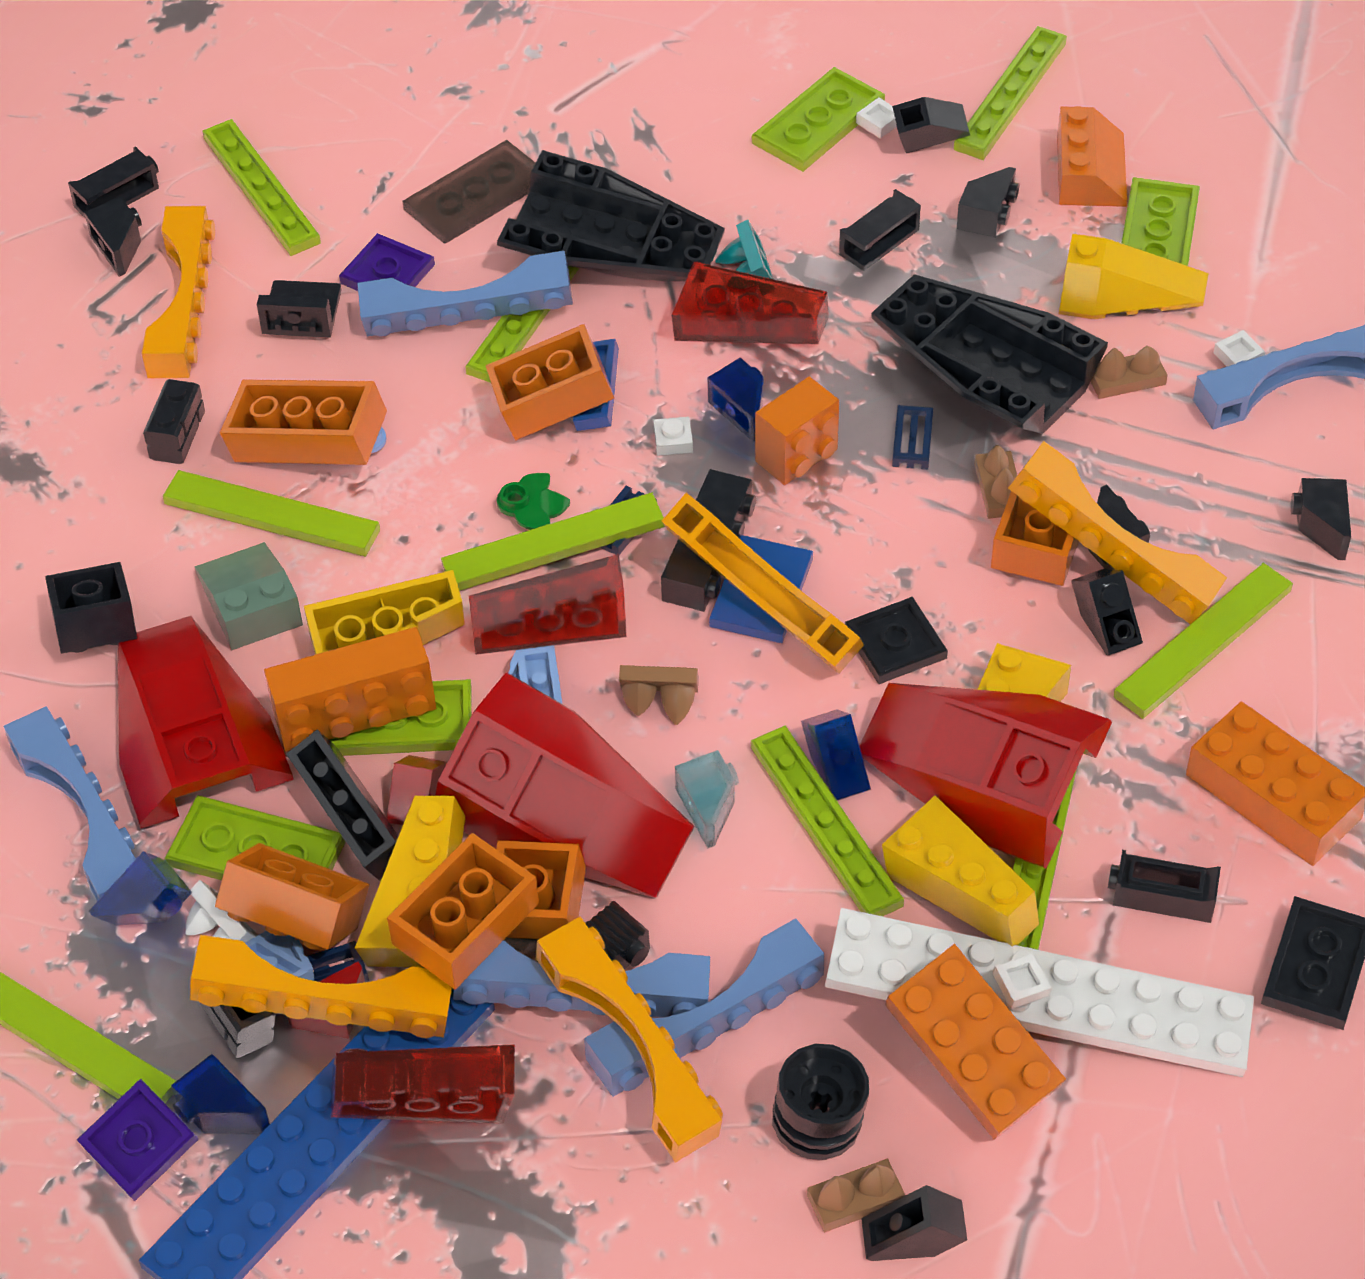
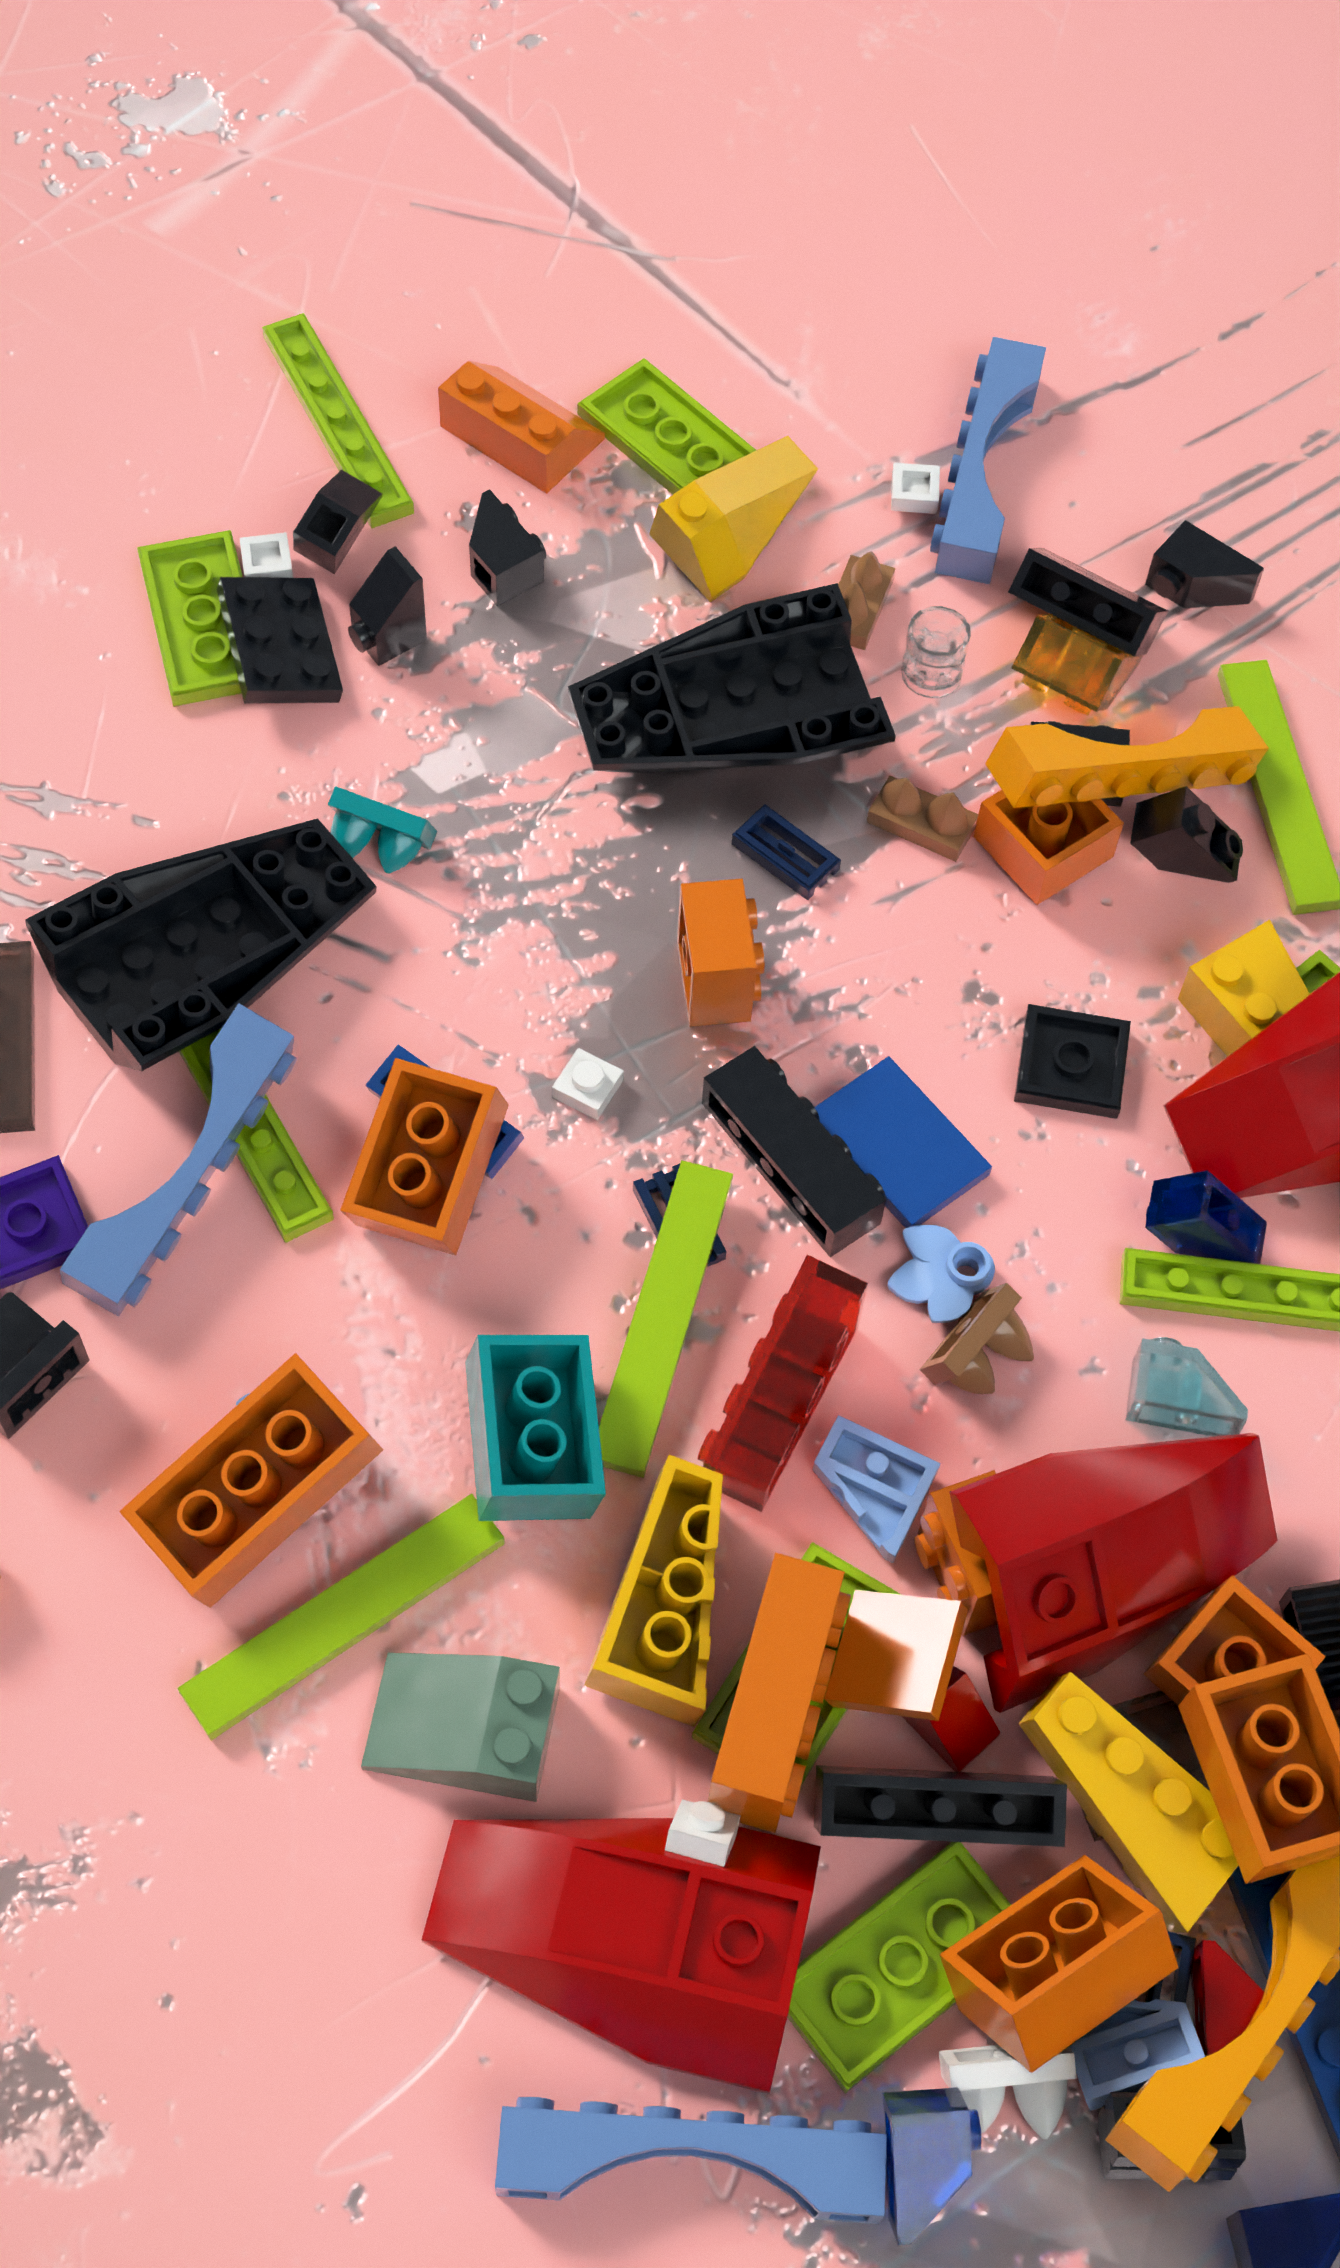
camera: 60 degrees left, 10 degrees up
black brick [45,562,138,654] -> none
black brick [143,379,205,464] -> none
green plate [497,473,570,530] -> none
light orange arch [662,492,864,674] -> none
clear red wedge [671,261,829,344] -> none
clear blue slope [707,357,764,442] -> none
black window [839,189,921,271] -> none
none -> black plate [217,577,343,704]
none -> black slope [348,546,427,666]
none -> teal brick [465,1335,606,1521]
none -> white plate [665,1799,741,1867]
none -> orange tile [824,1590,968,1721]
none -> light blue plate [887,1225,995,1323]
none -> clear wheel [901,606,971,698]
none -> black brick [1008,547,1168,657]
none -> clear yellow slope [1011,614,1143,715]

